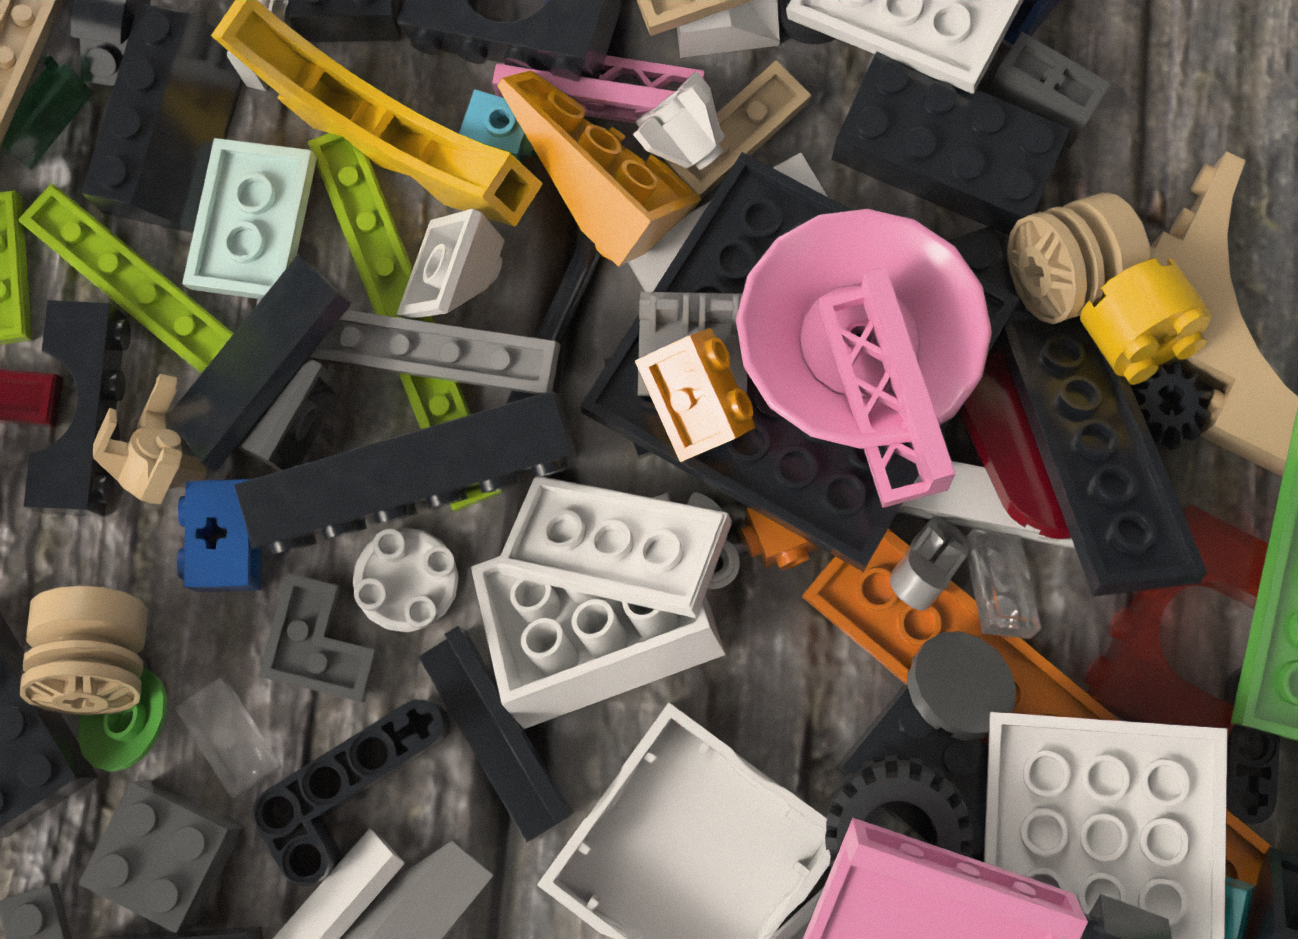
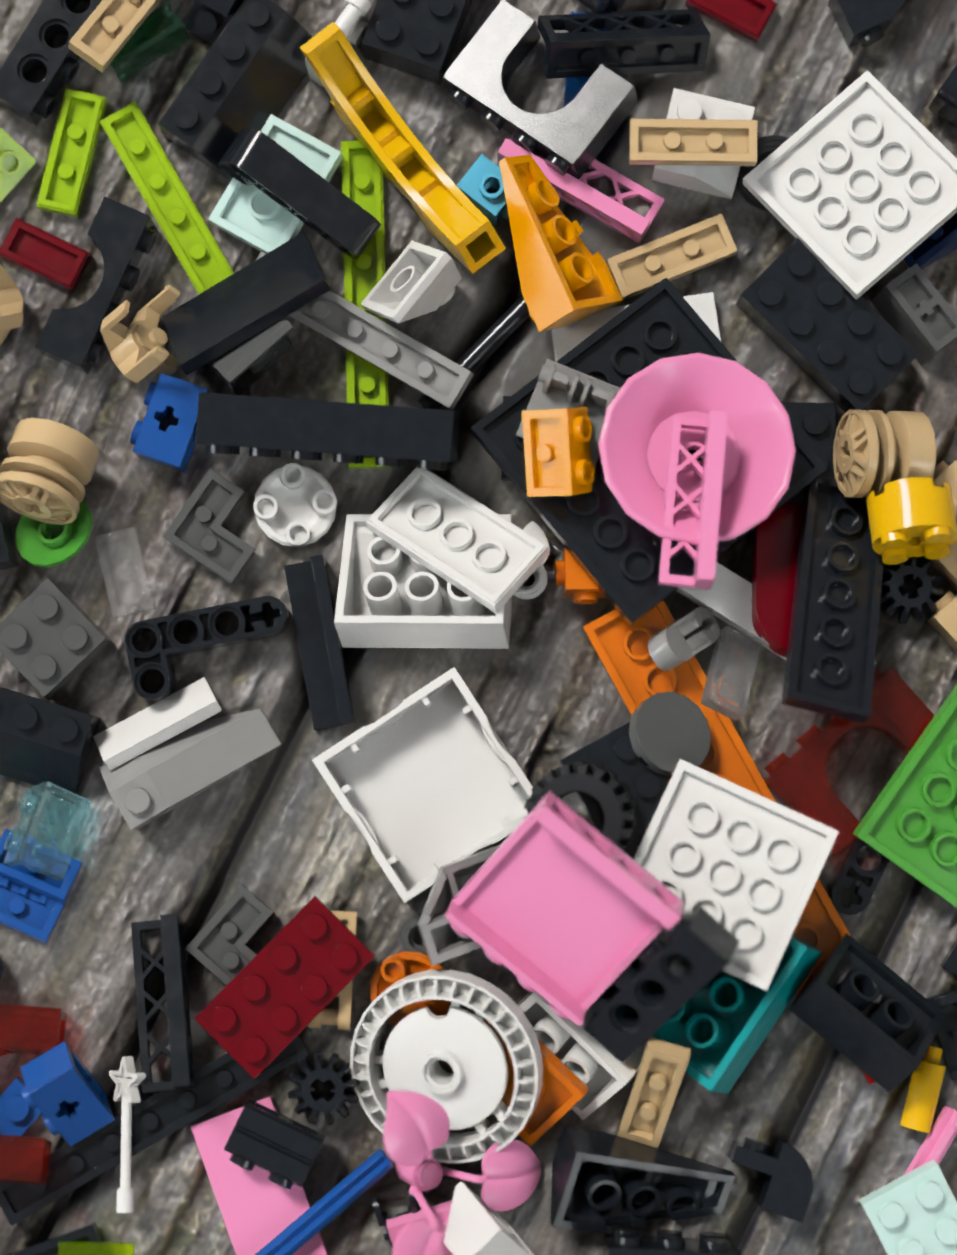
camera: 20 degrees right, 5 degrees up
white brick [633,72,725,170] -> none
none -> black beam [218,127,381,259]

